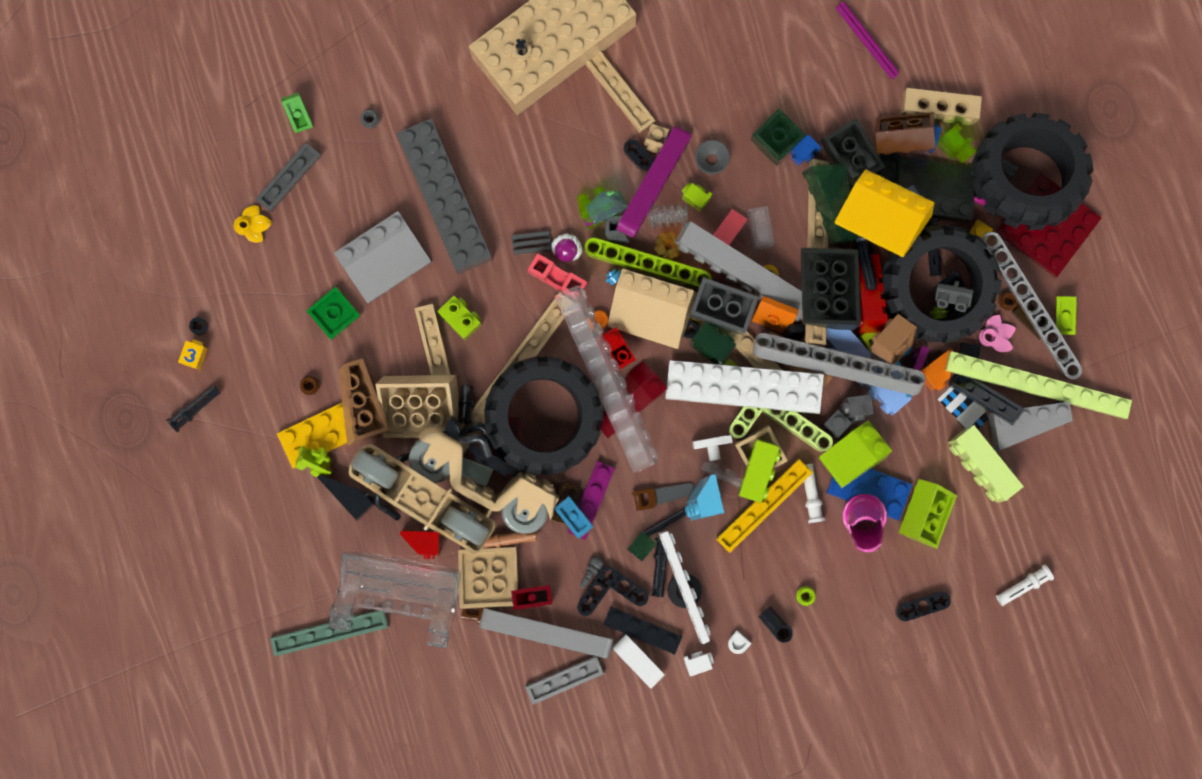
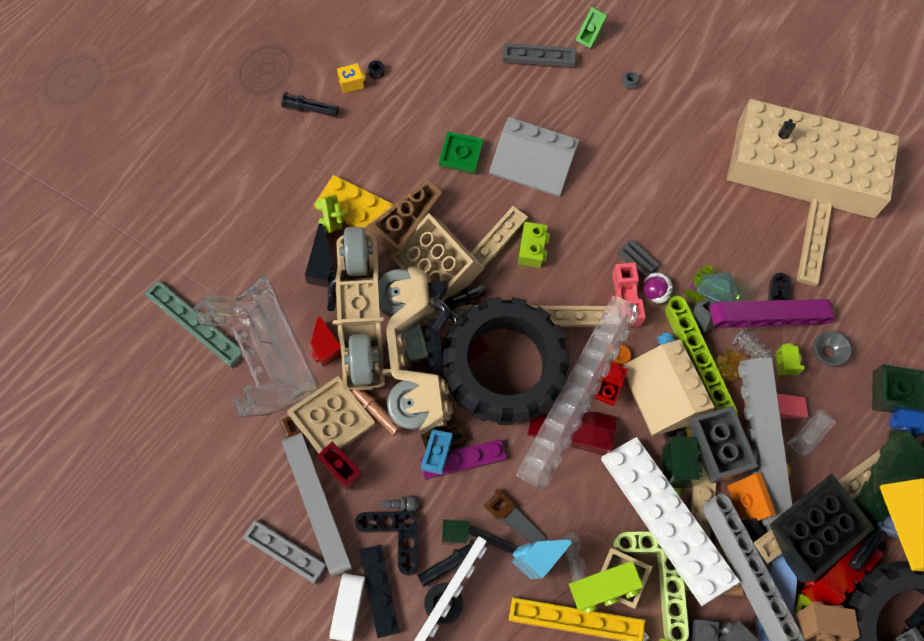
camera: 55 degrees right, 15 degrees down
yellow plate [233,205,272,243] -> none
reddish brown plate [300,376,319,395] -> none
dark grey brick [396,119,492,275] -> none
tan bracket [644,124,669,153] -> none
white tile [692,435,733,461] -> none

